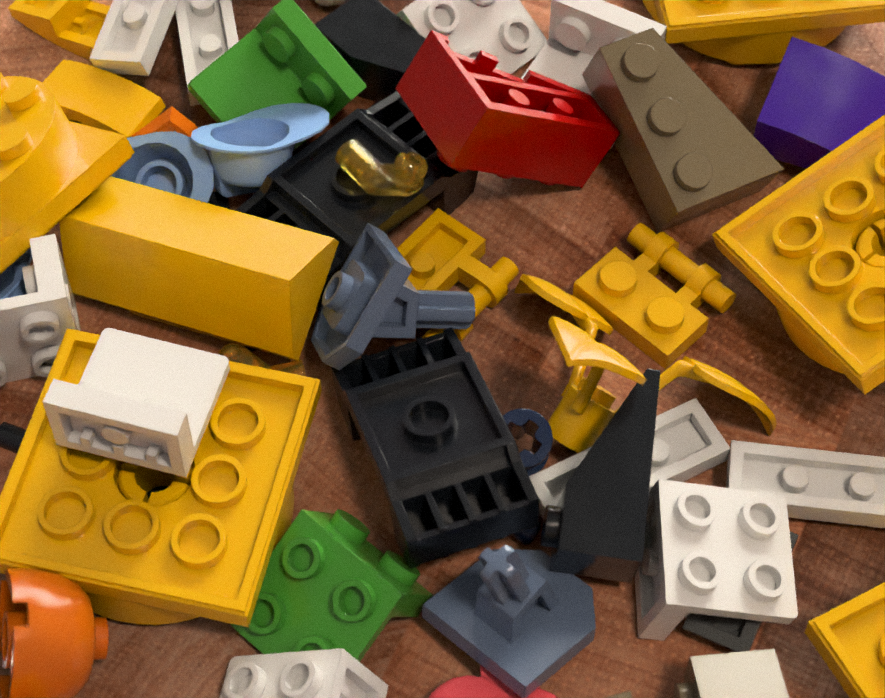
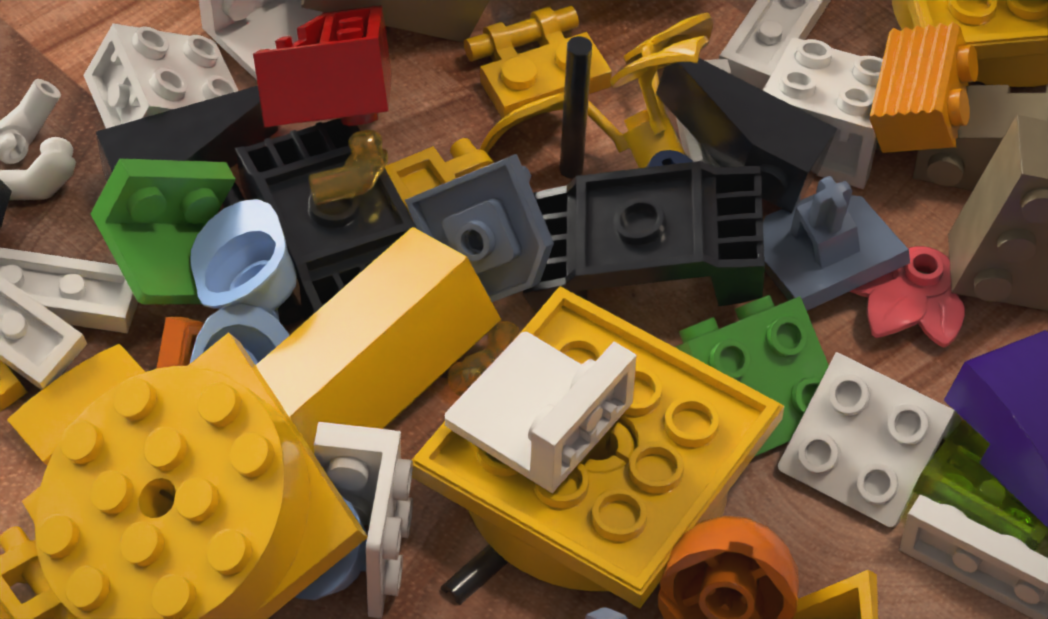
camera: 70 degrees left, 5 degrees down
none -> black bar [560,36,592,179]
none -> light orange brick [869,22,978,153]

